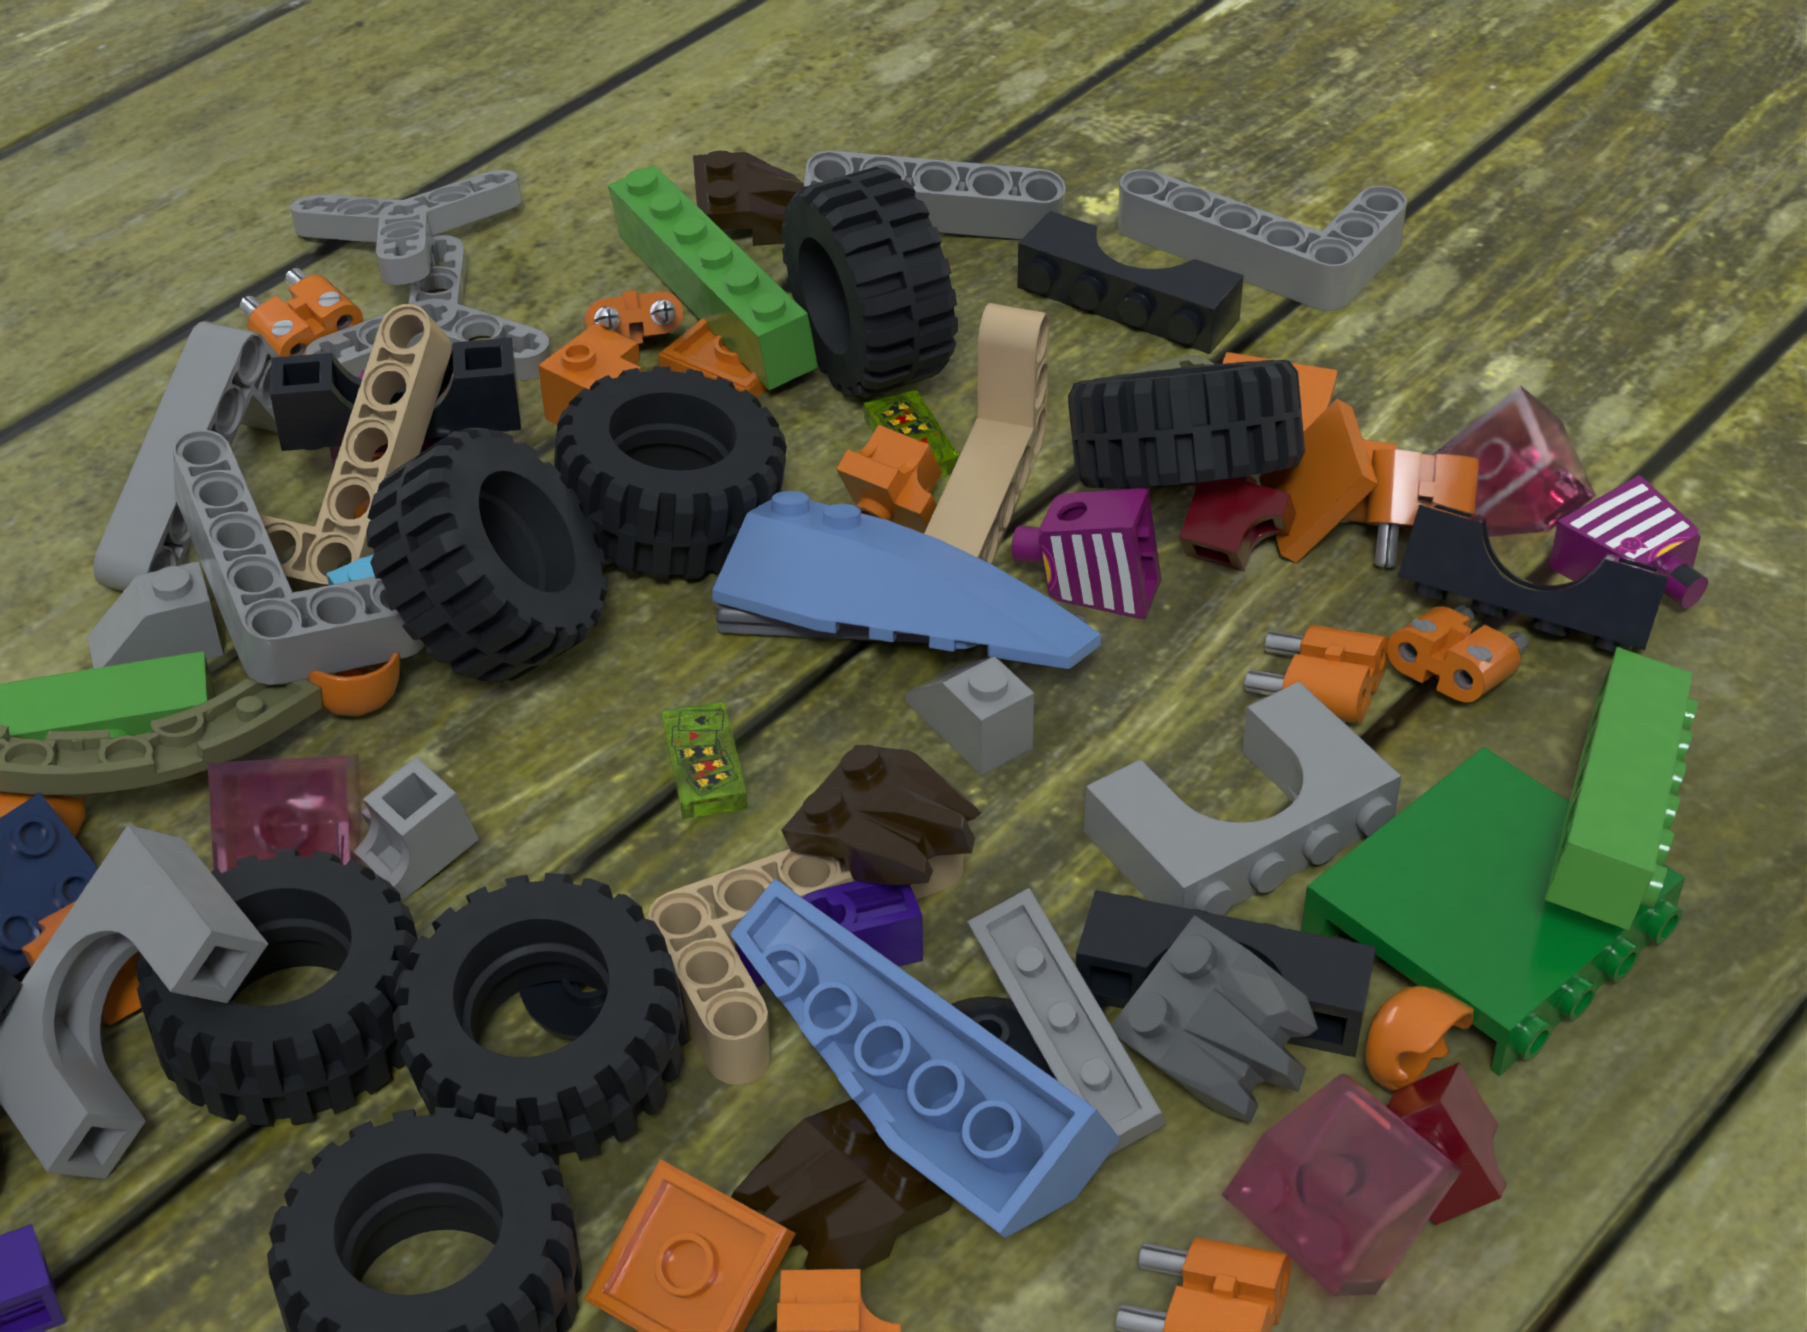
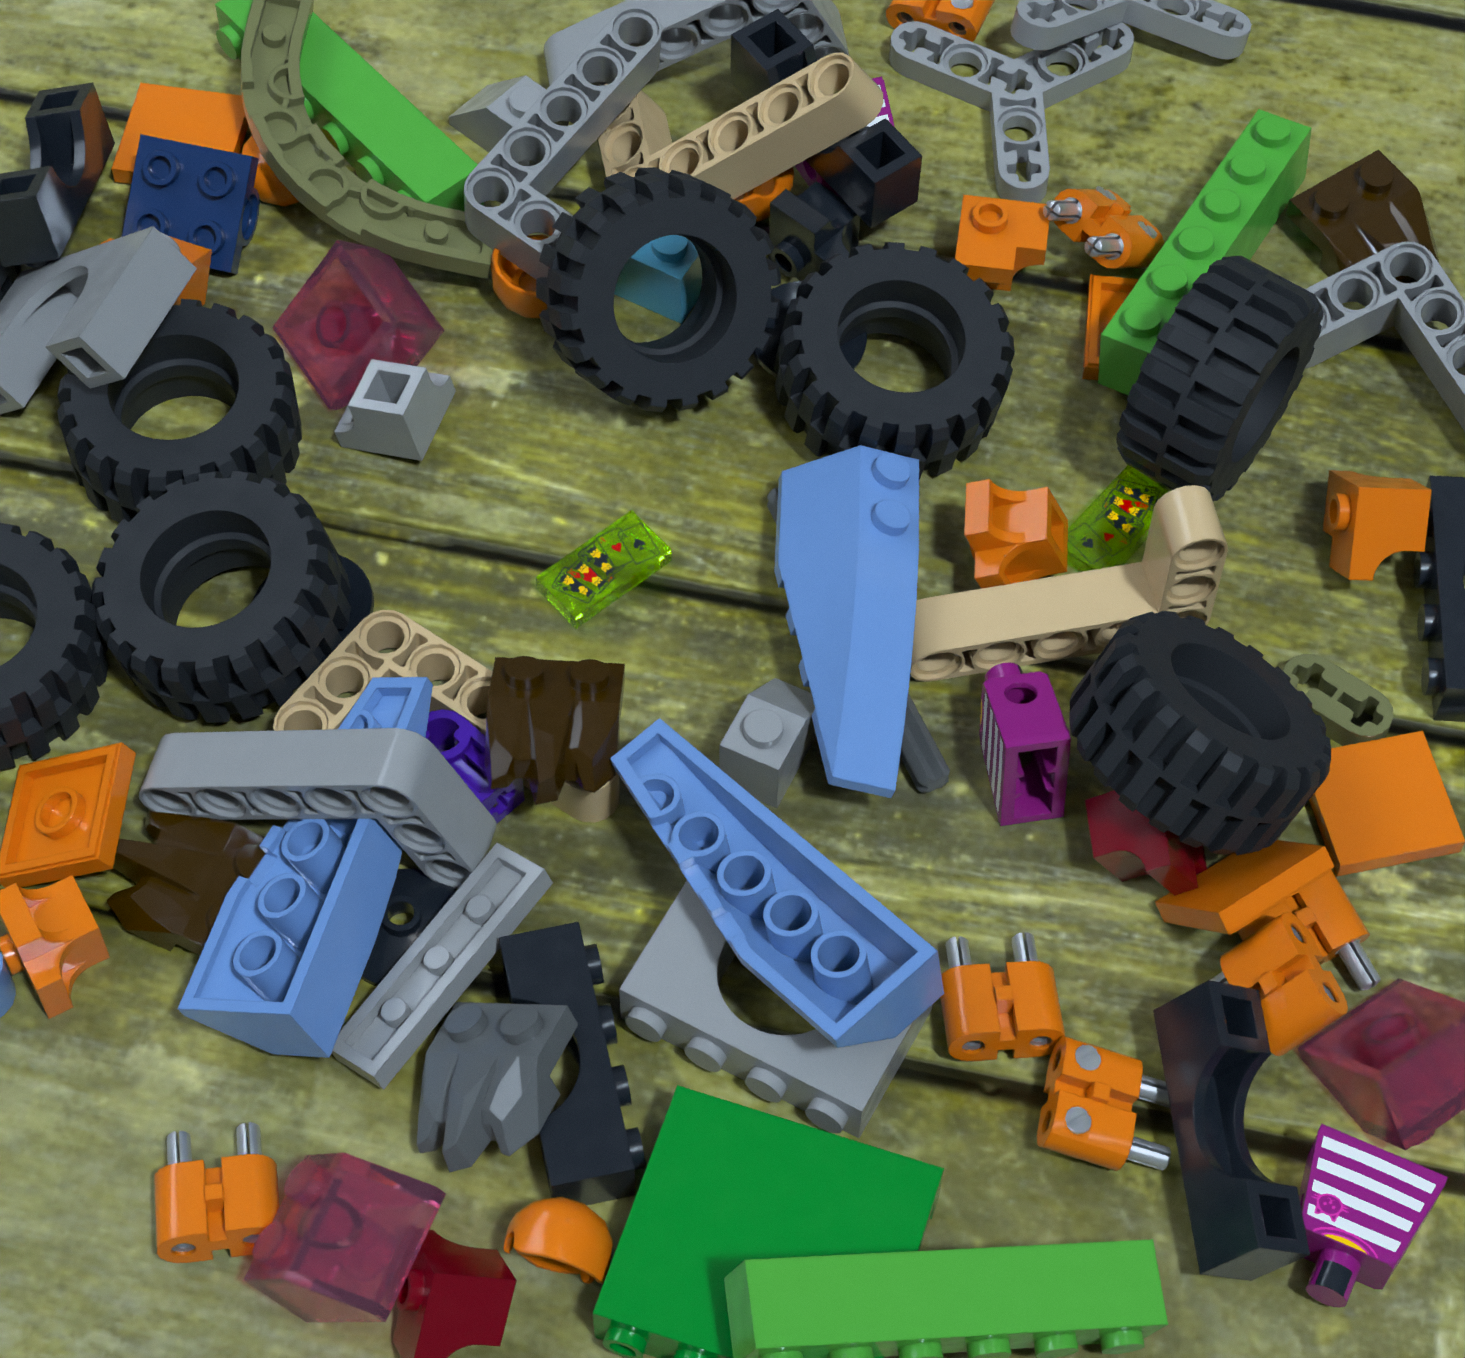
camera: 60 degrees right, 15 degrees up
none -> light grey beam [139,728,497,889]
none -> medium blue wedge [610,718,944,1048]
none -> orange brick [1323,470,1432,581]

